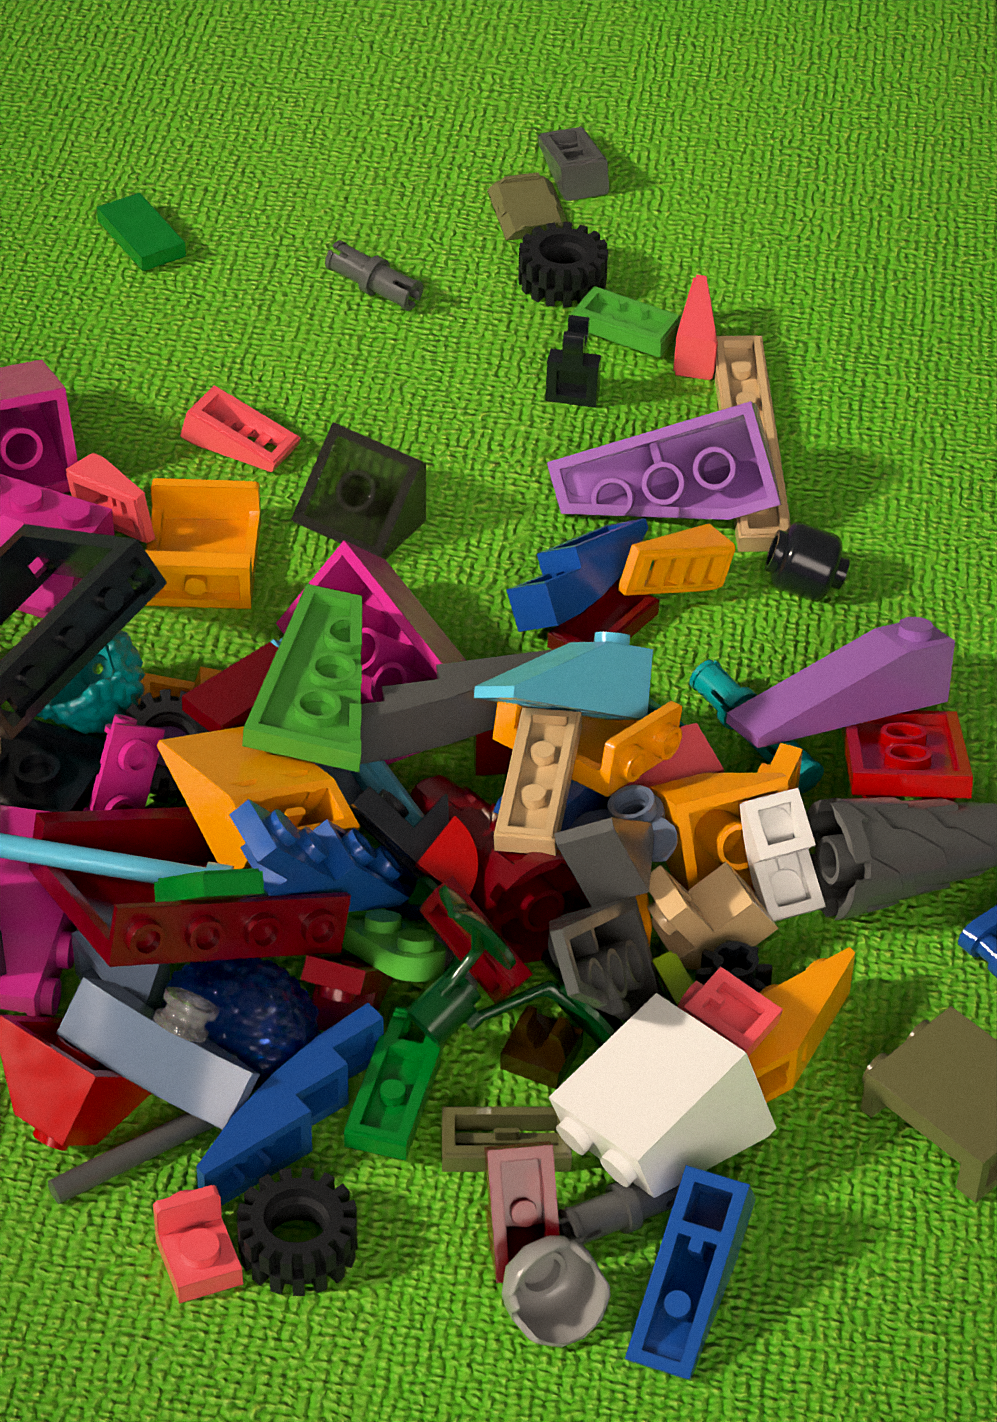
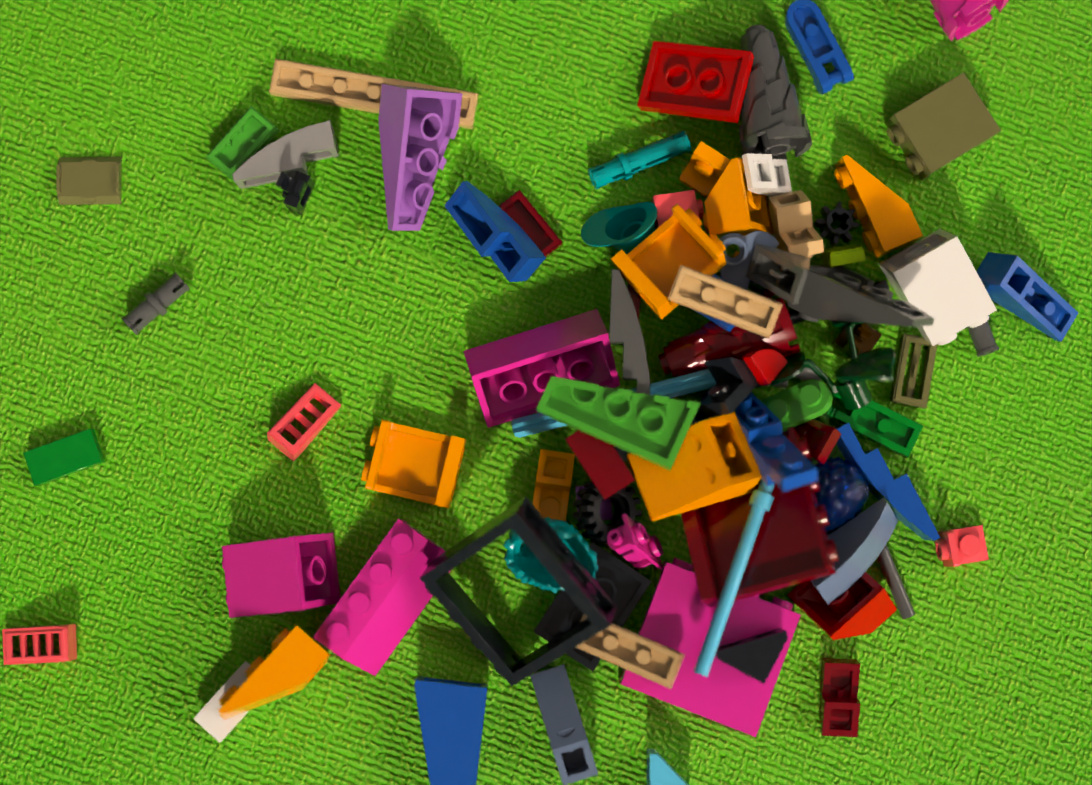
camera: 85 degrees left, 40 degrees up
coral slope [66,453,155,544] -> none
clear bush [153,987,219,1043] -> none
green tile [154,868,264,902] -> none
black tyre [237,1167,358,1296] -> none
clear smoke slope [291,422,426,560] -> none
dark red tile [420,876,533,1003] -> none
medium azure slope [474,632,653,720] -> none
slope [484,1141,560,1283] -> none
light grey hair [502,1236,610,1348] -> none
black tyre [518,222,608,308] -> none
dark grey slope [538,127,609,201] -> none
light orange slope [618,523,735,596] -> none
coral slope [673,274,718,380] -> none
coral bracket [677,967,783,1057] -> none
medium lavender wedge [726,617,955,748] -> none
black head [765,522,850,601] -> none
none -> light grey slope [232,120,339,189]

